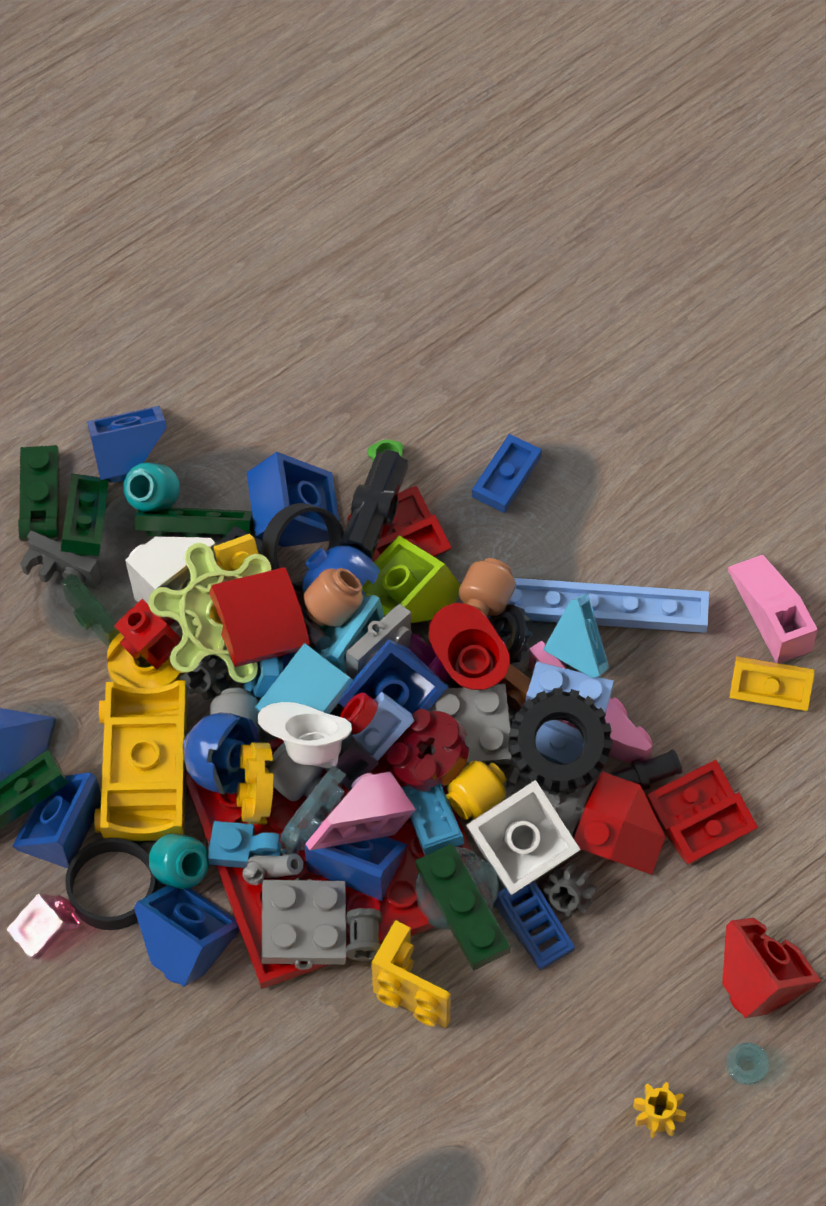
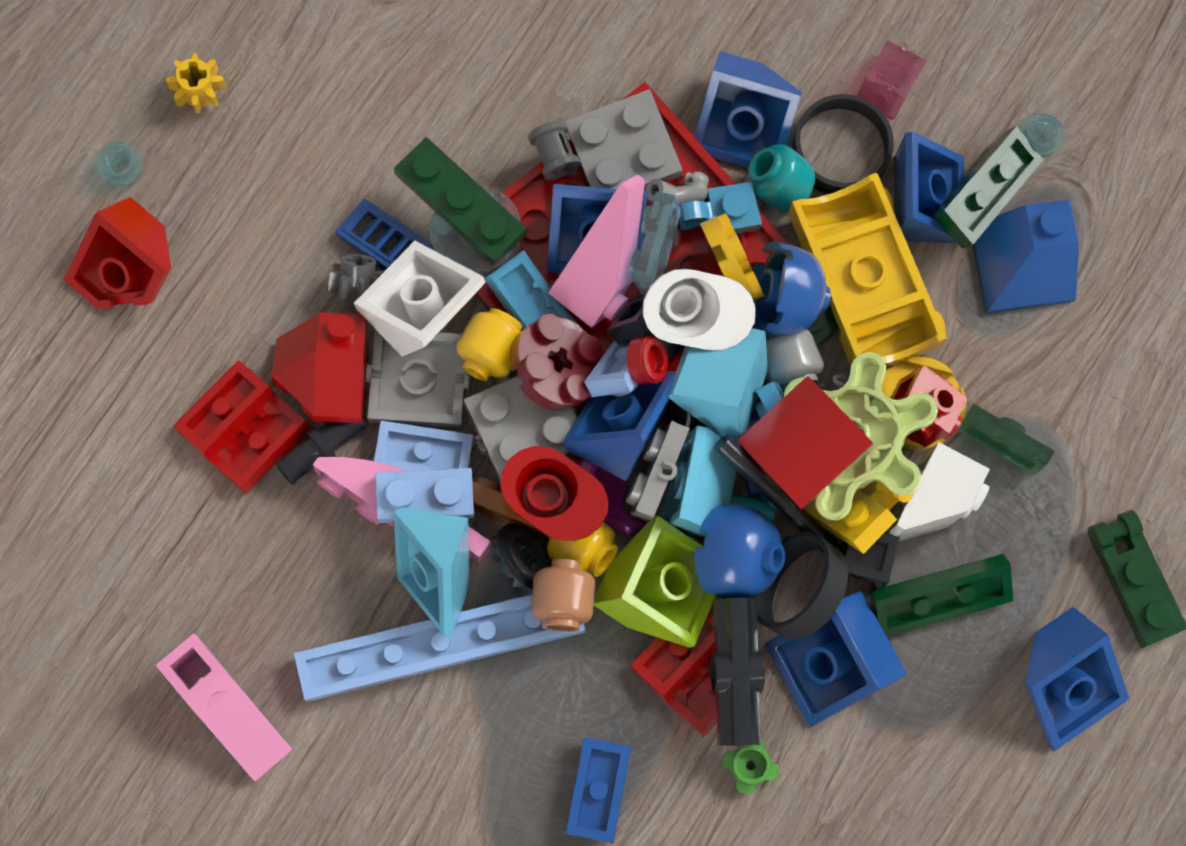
camera: 150 degrees right, 15 degrees up
dark grey plate [20,531,103,590] -> none
dark green plate [60,473,109,557] -> none
teal head [123,462,180,512] -> none
nougat head [304,568,363,627] -> none
yellow bracket [371,920,451,1028] -> none
black tyre [508,688,612,795] -> none
yellow plate [729,656,815,711] -> none

